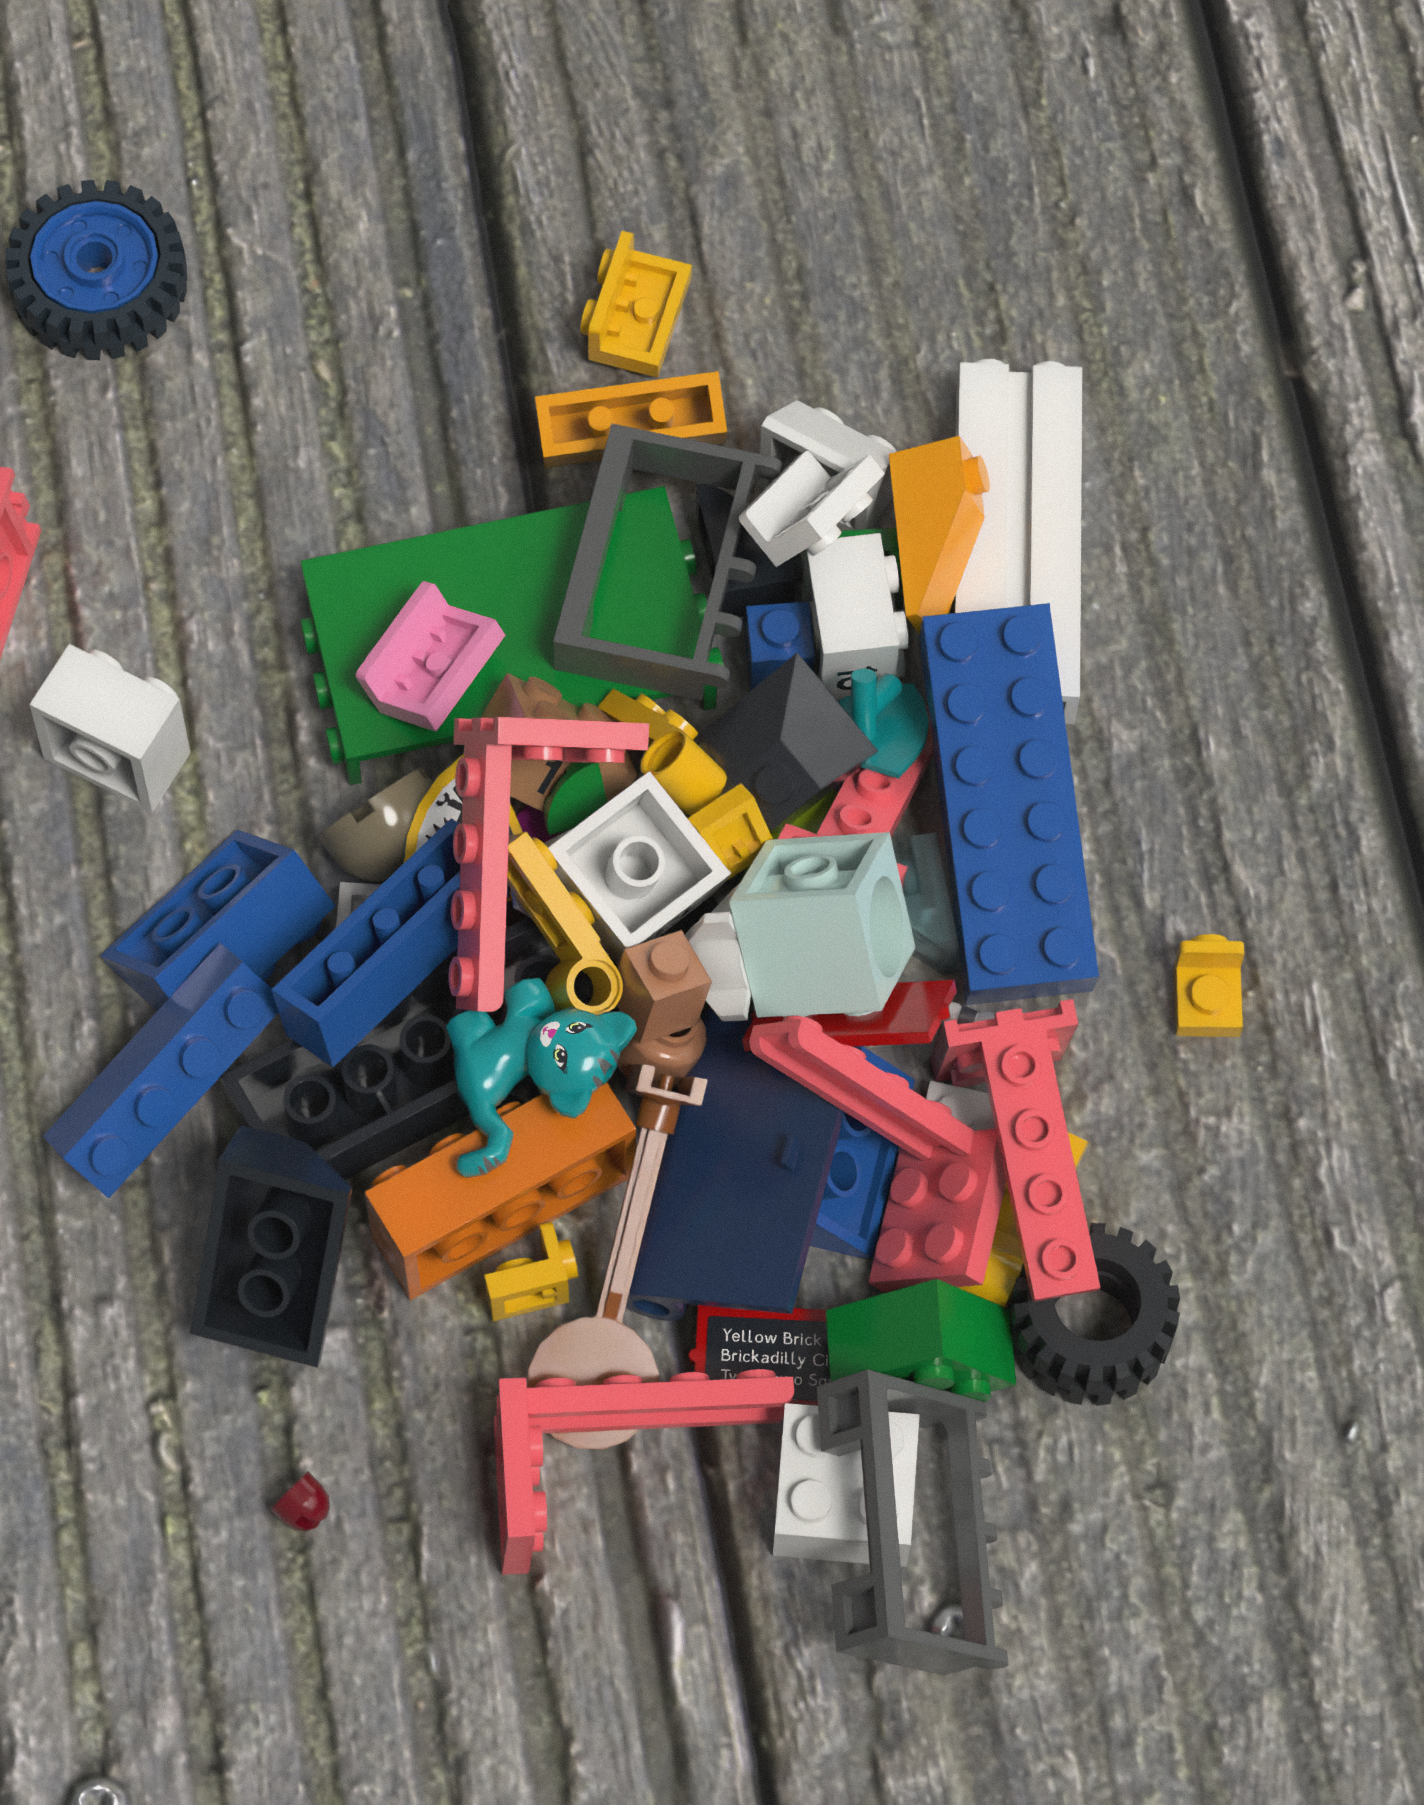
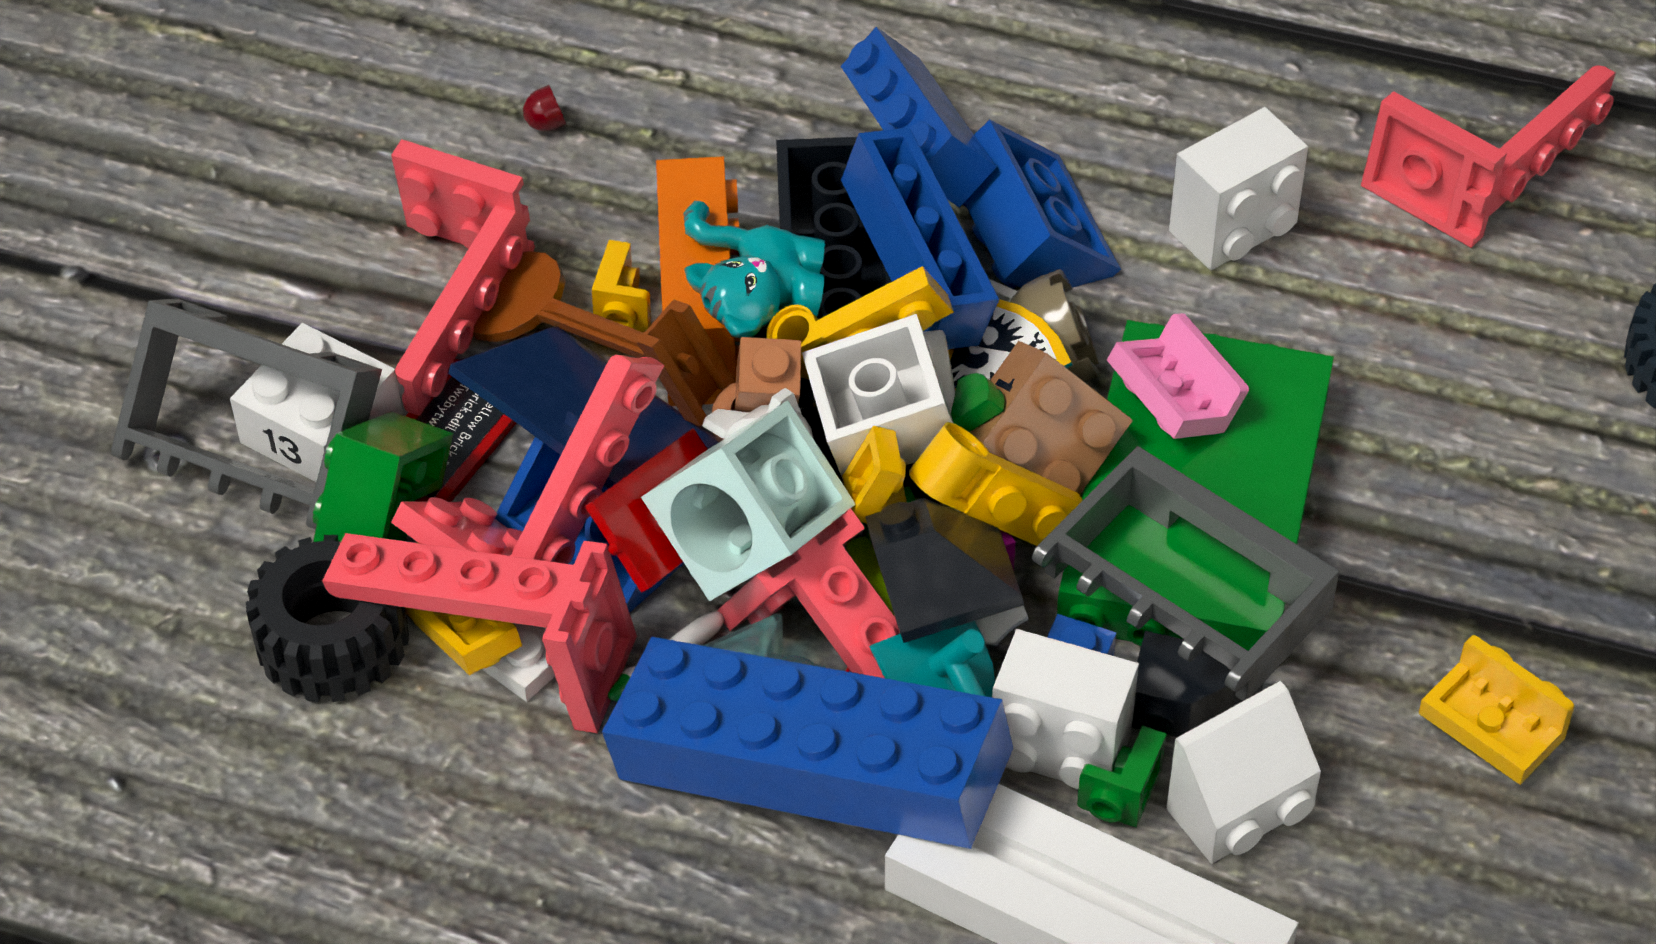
camera: 120 degrees right, 15 degrees down
black slope [190,1125,352,1368] -> none
coral bracket [449,717,649,1012] -> none
light orange brick [535,371,727,468] -> none
white bracket [739,451,885,567] -> none
light orange slope [889,436,990,634] -> none
yellow bracket [1174,934,1244,1037] -> none

